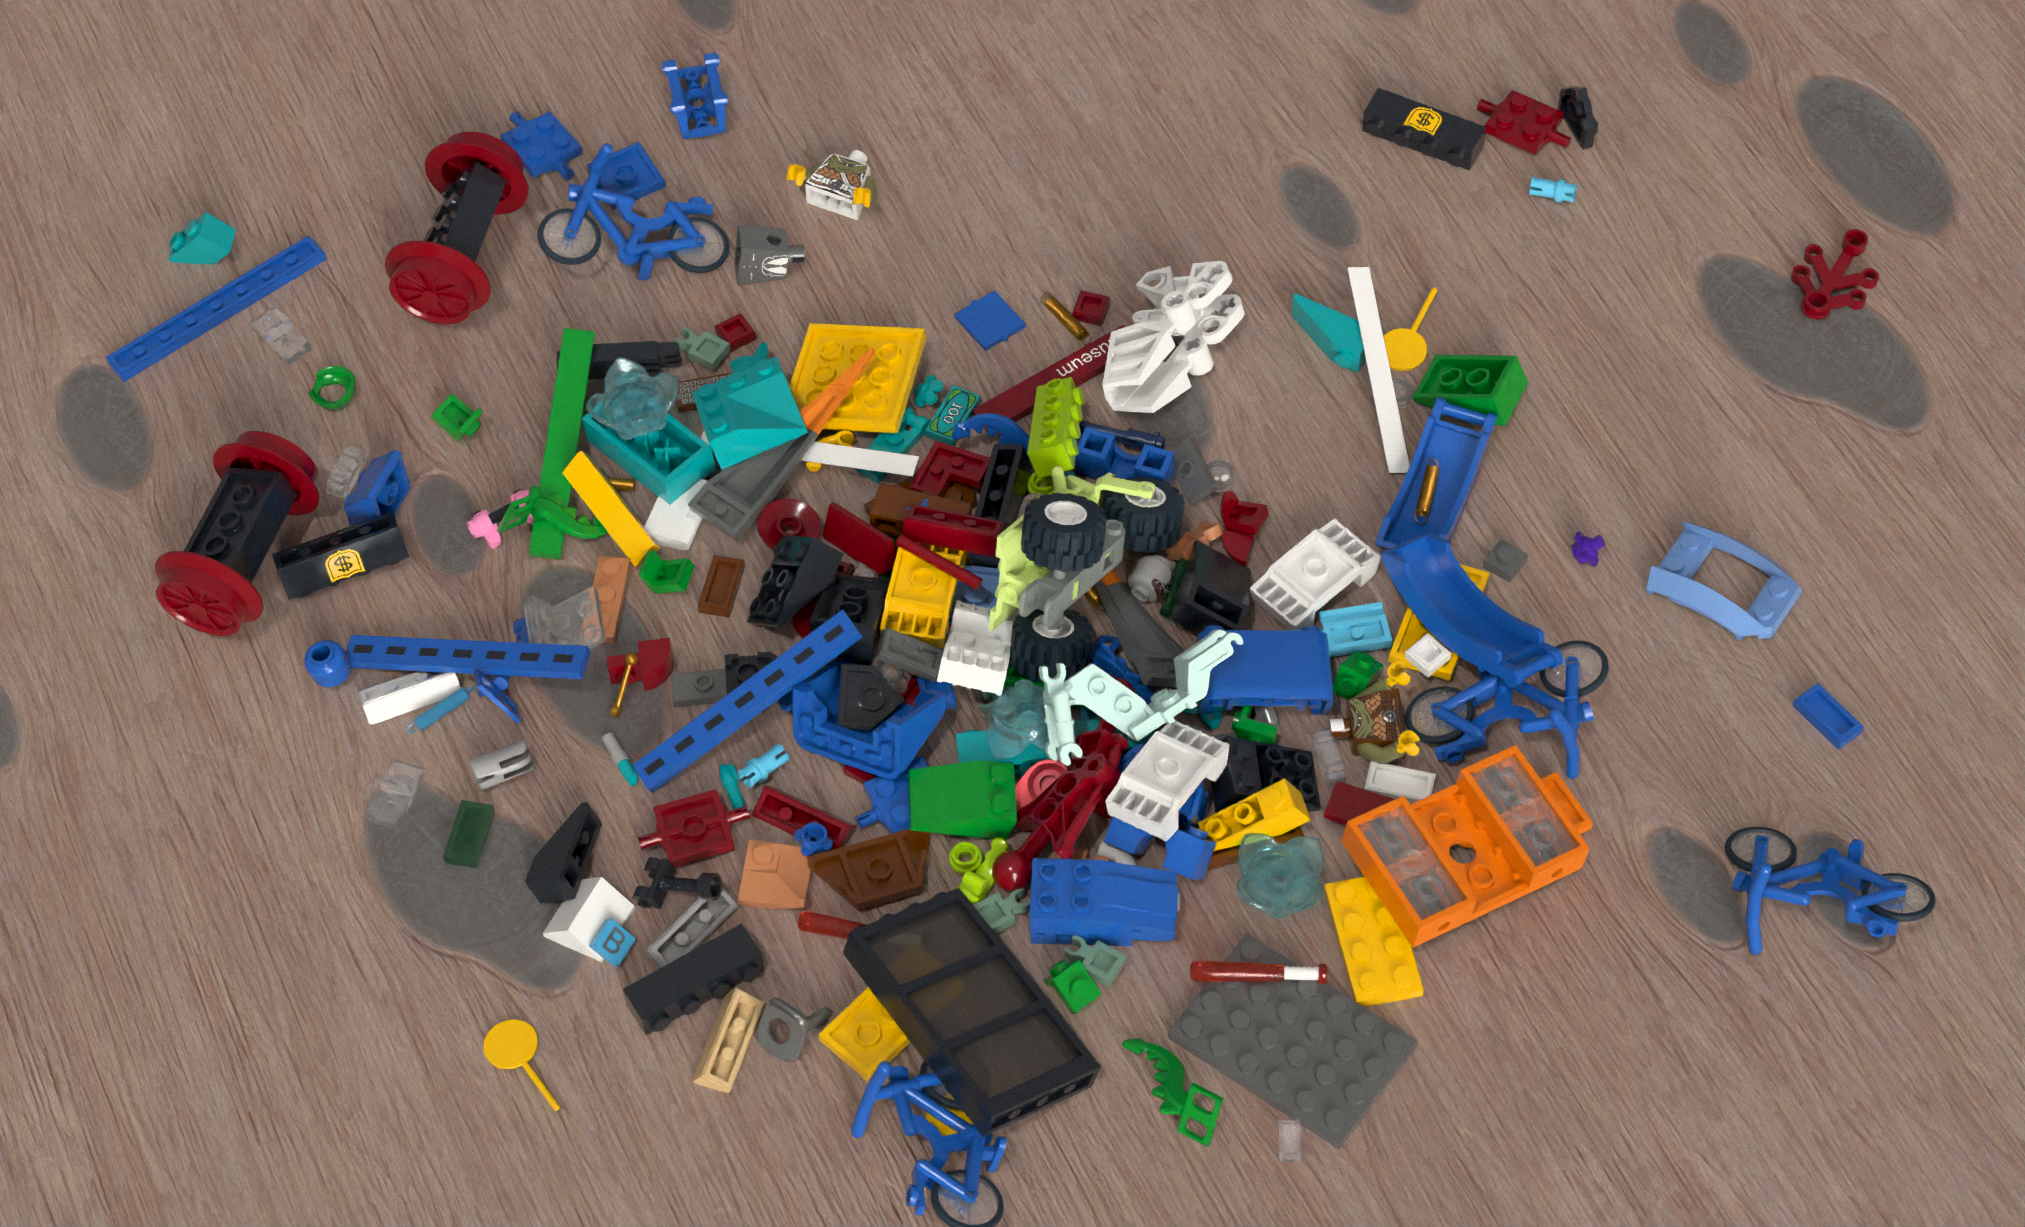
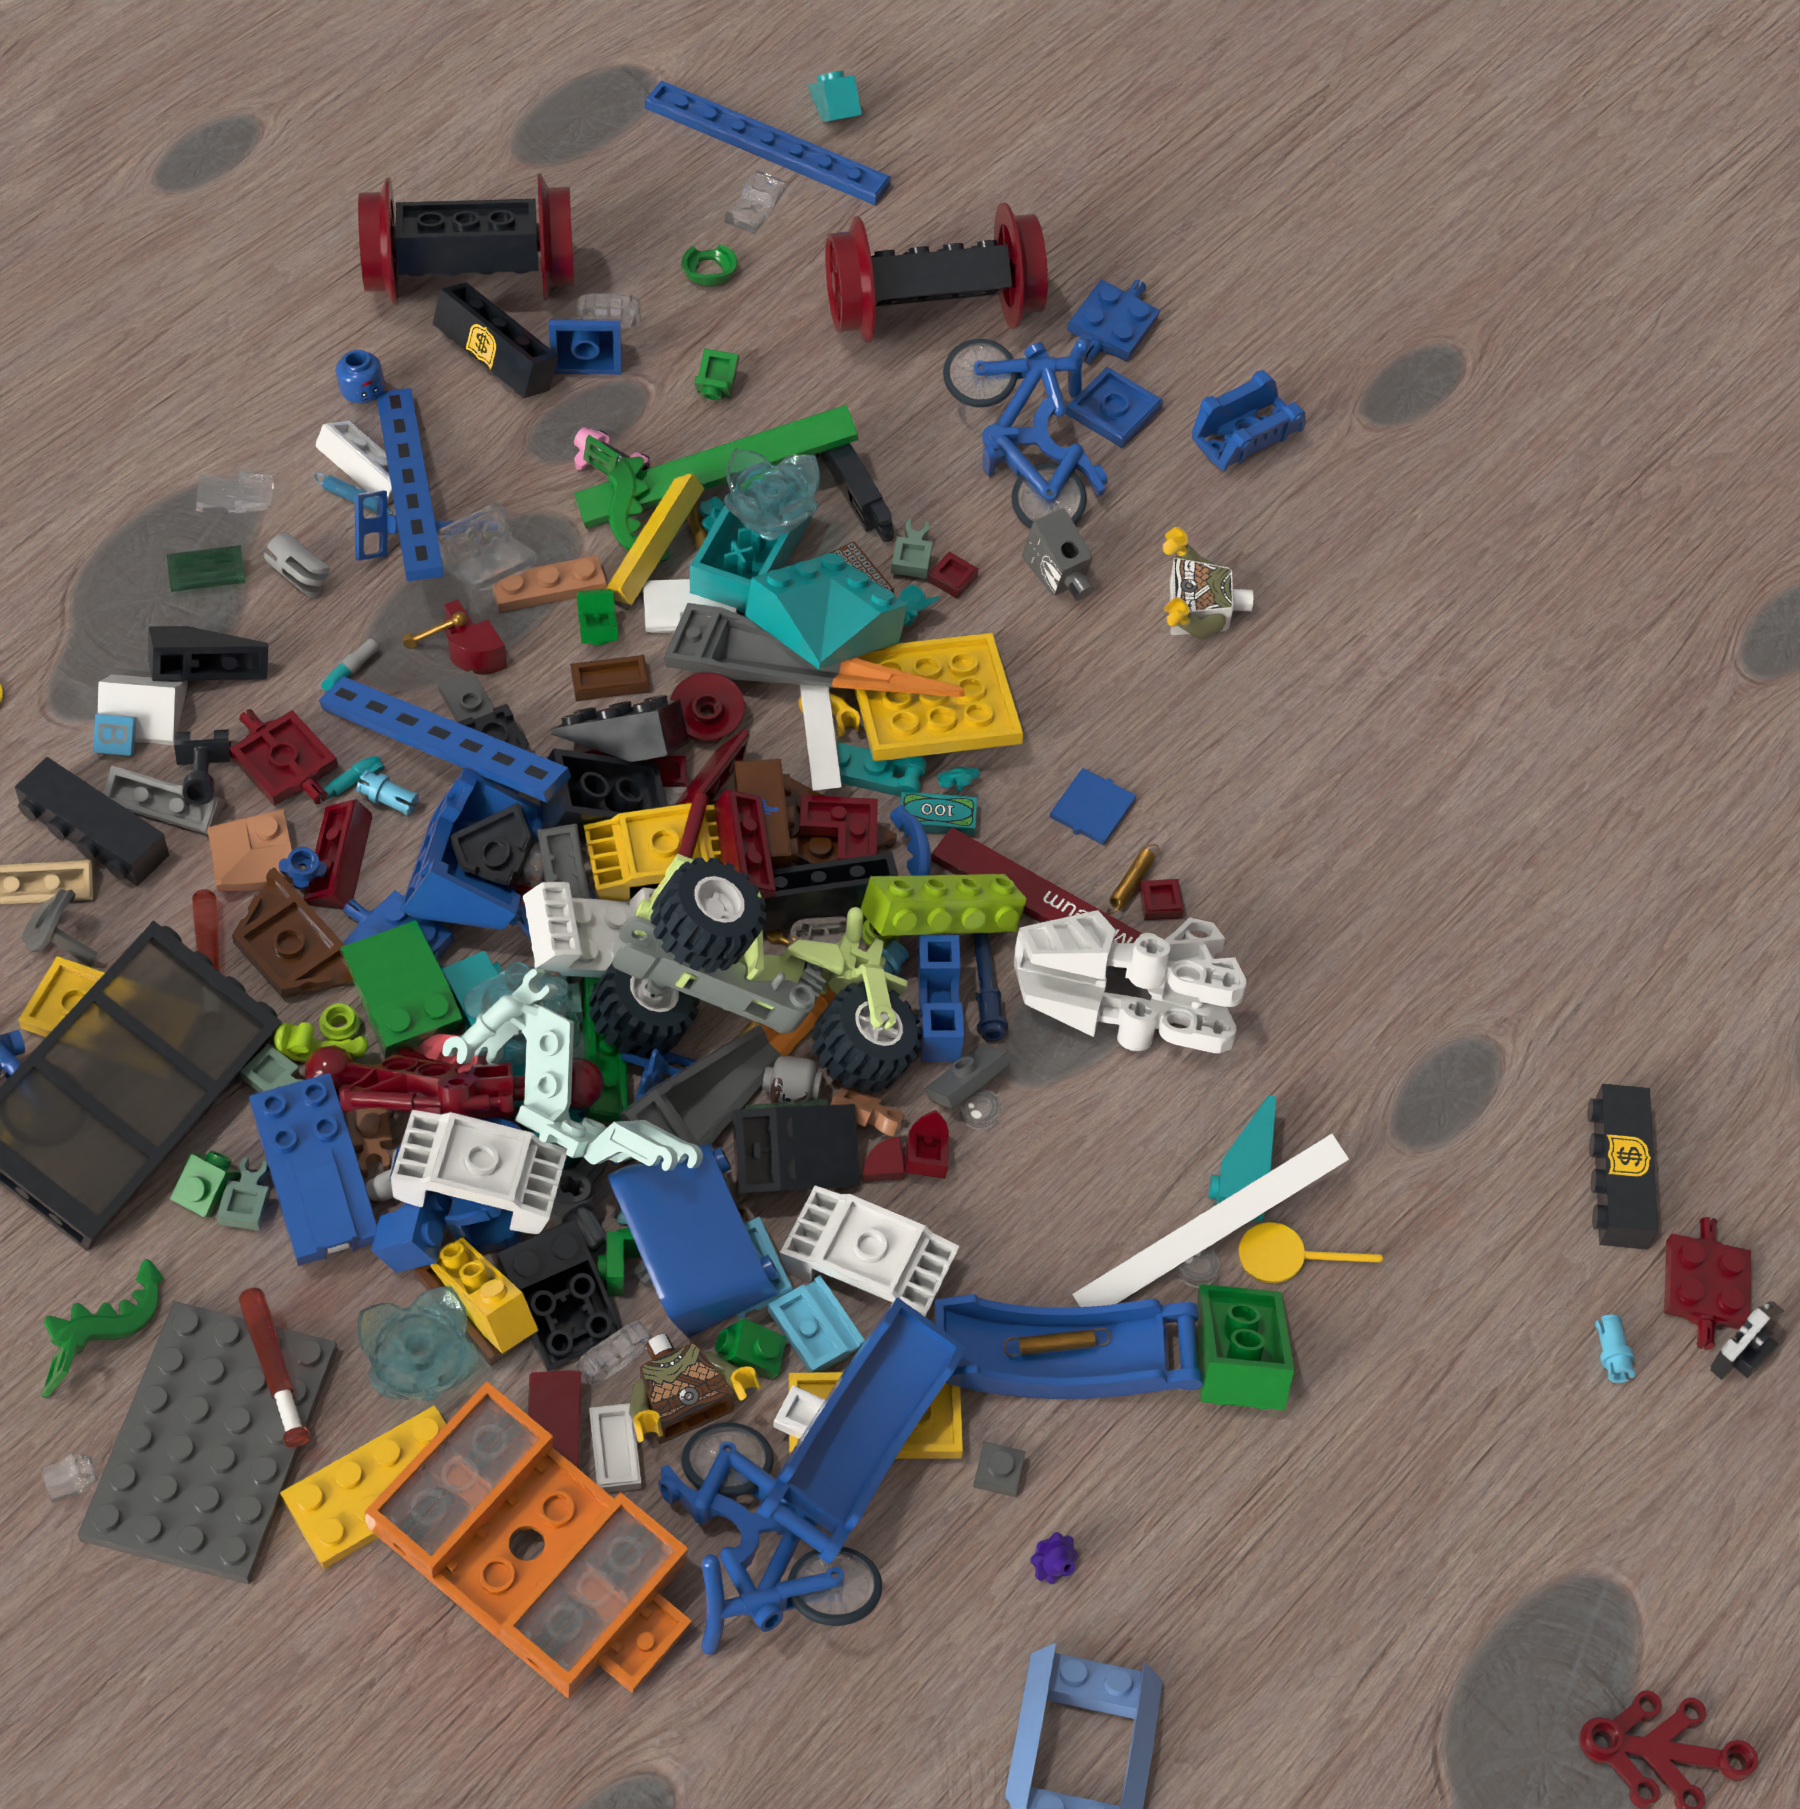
camera: 60 degrees right, 0 degrees up
none -> teal plant [698,497,724,532]

